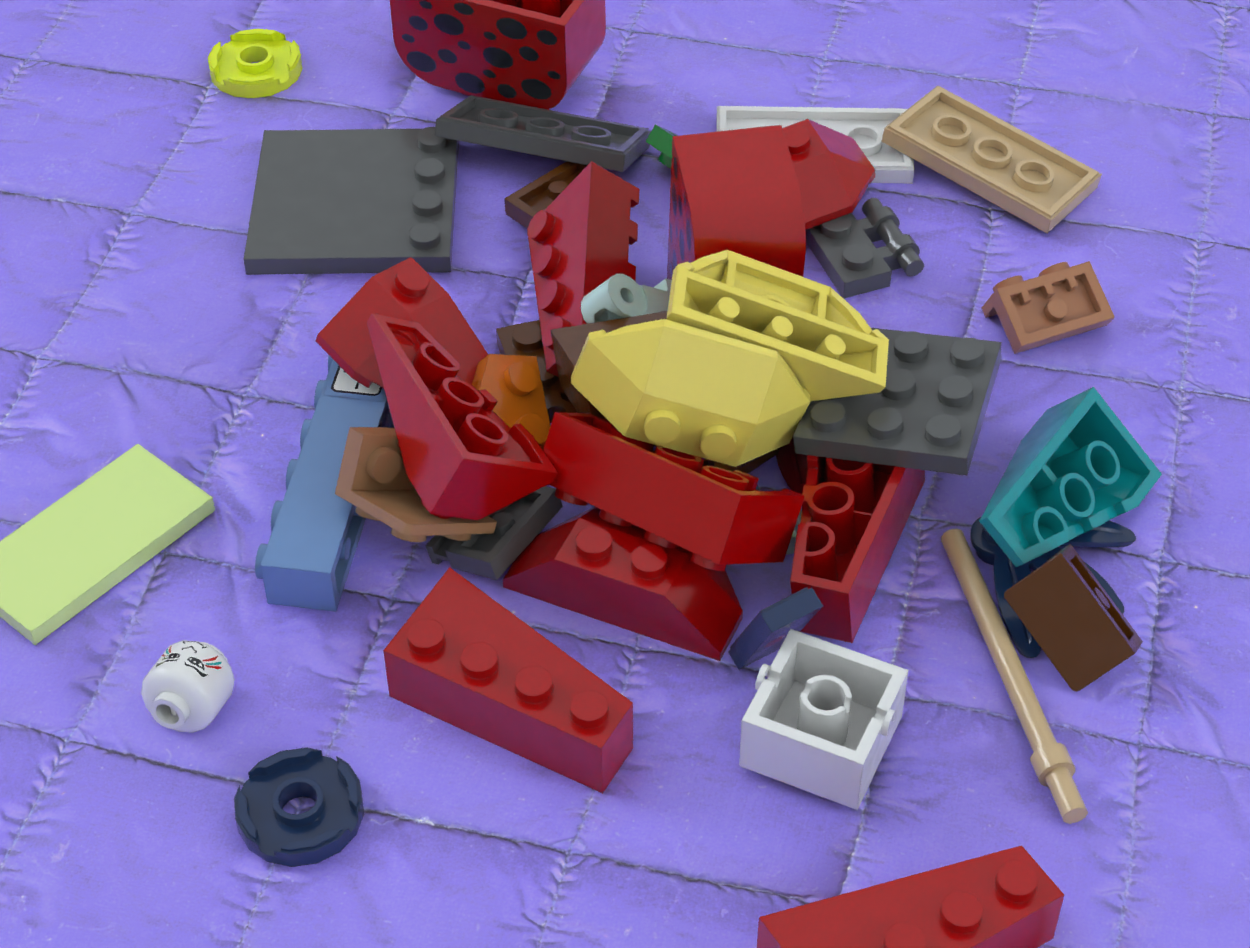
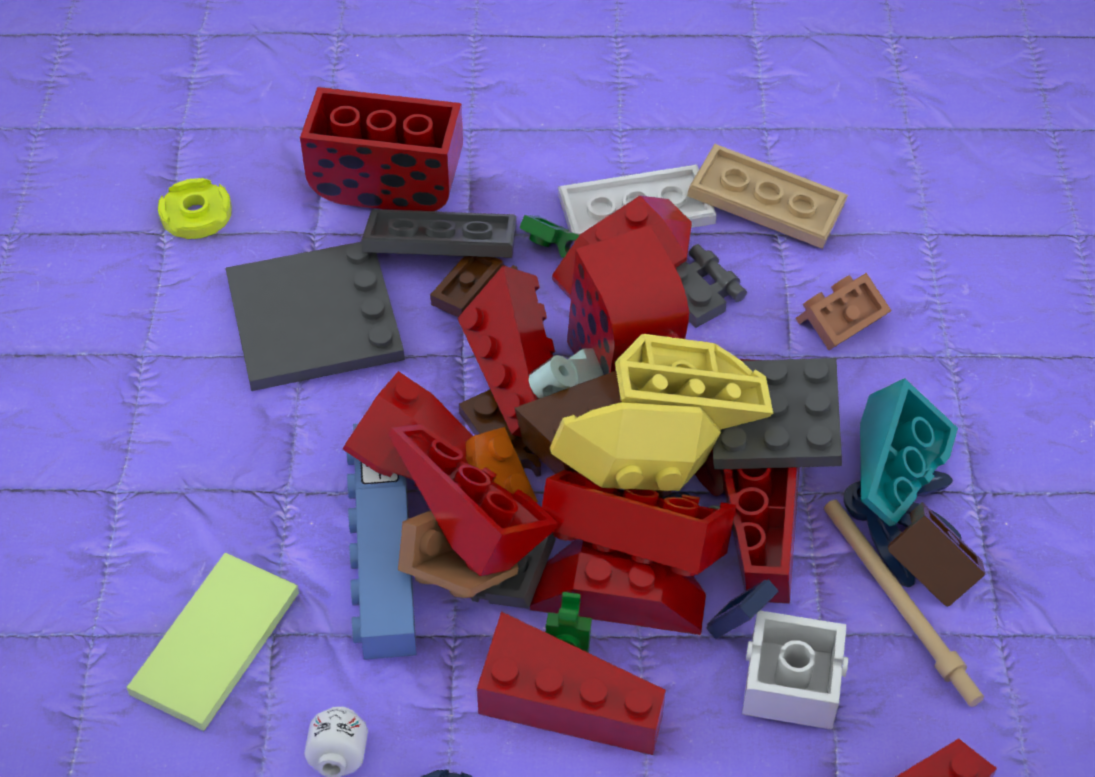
camera: 15 degrees left, 5 degrees up
none -> green plate [545,592,592,653]

